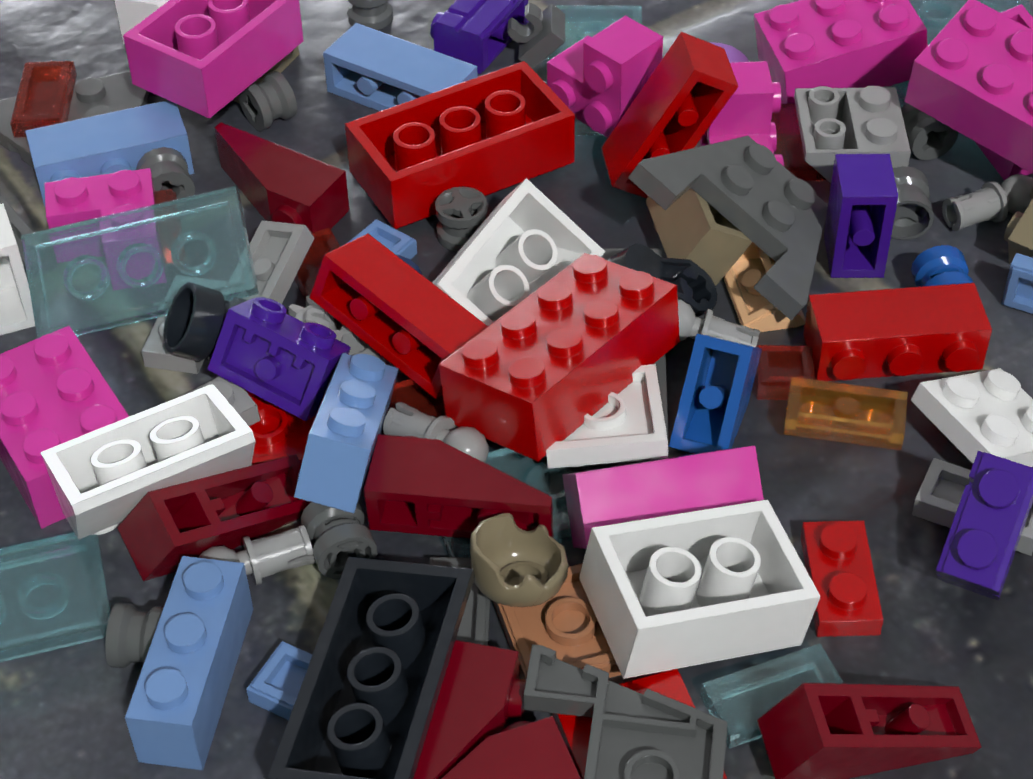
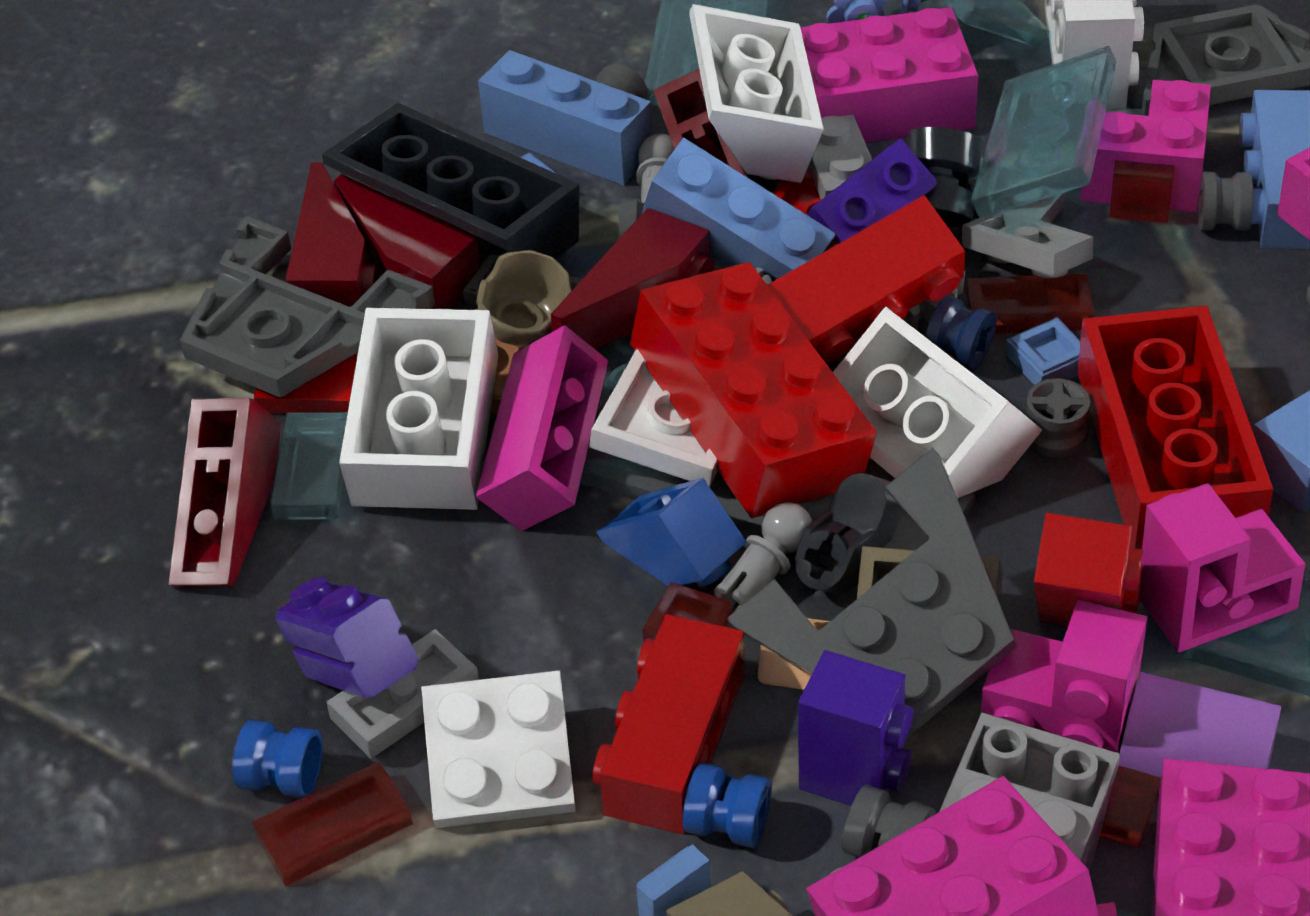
camera: 115 degrees right, 0 degrees up
dark red slope [214,122,350,246] -> none
clear orange plate [784,377,908,450] -> none
red plate [800,520,884,637] -> none

